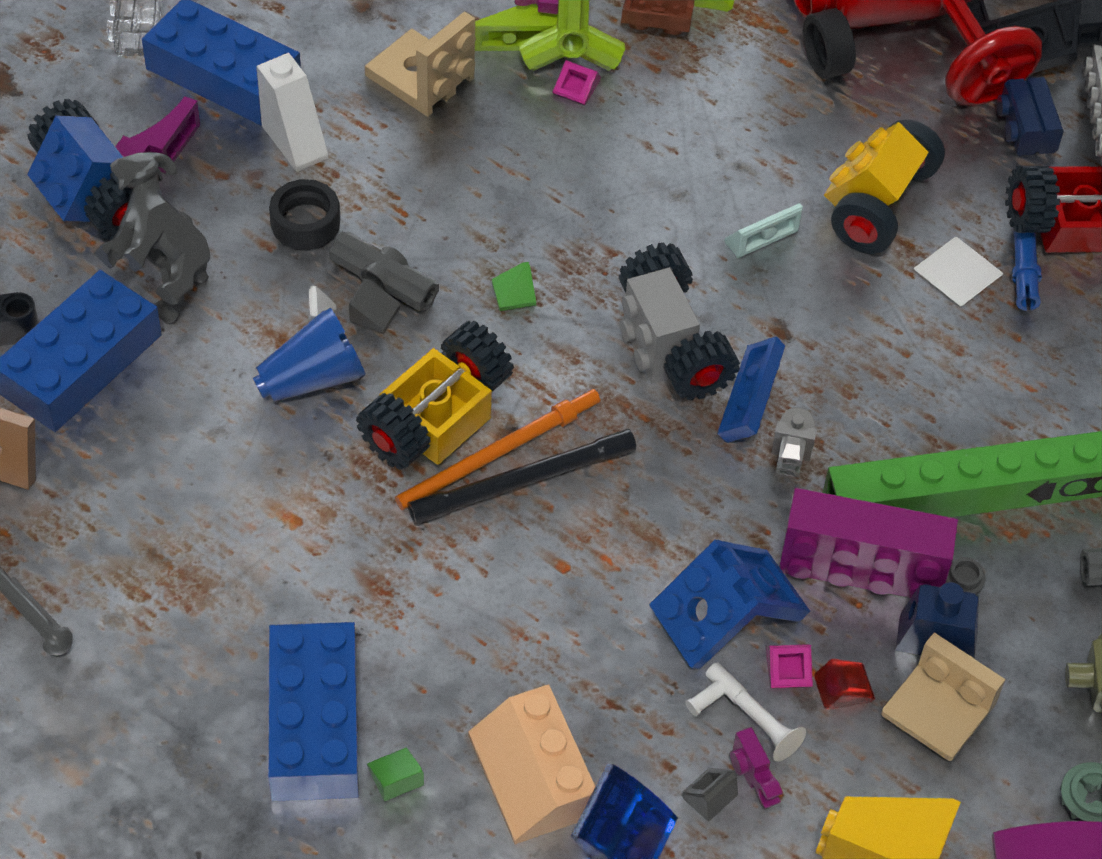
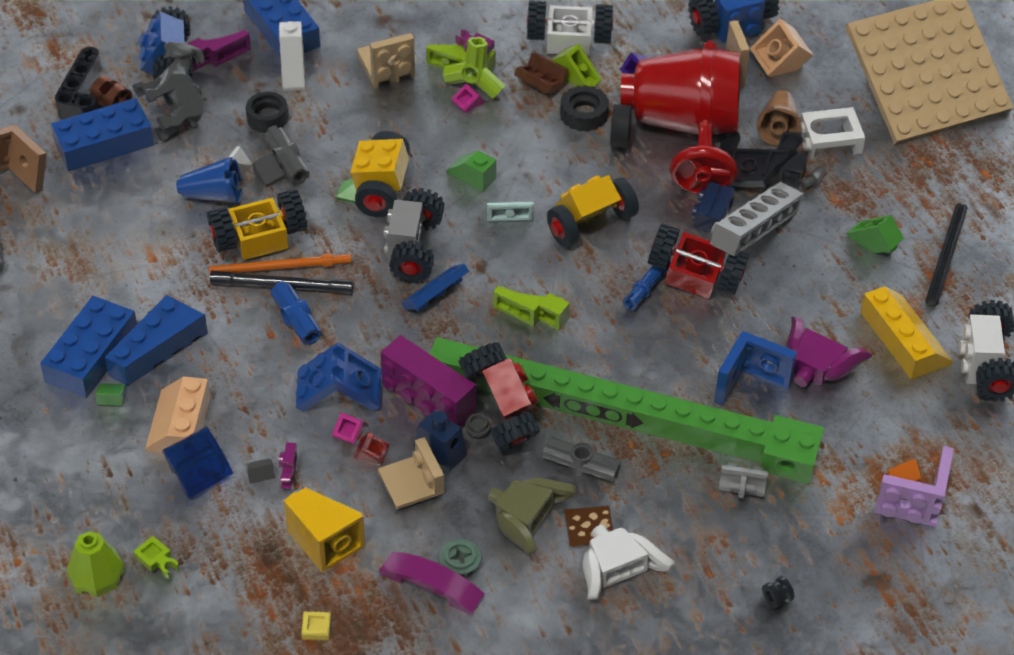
camera: 30 degrees right, 5 degrees down
white piece [685,662,807,762] -> none
light grey hips [771,407,817,478] -> none
white sticker [914,237,1003,306] -> none
none -> copper wheel [89,75,132,107]
none -> blue wedge [105,295,208,386]
none -> blue piece [270,281,322,345]
none -> yellow brick [350,131,410,217]
none -> bright green slope [446,150,496,192]
none -> brick [458,342,540,451]
none -> lime slope [493,285,570,330]
none -> black tyre [560,85,609,132]

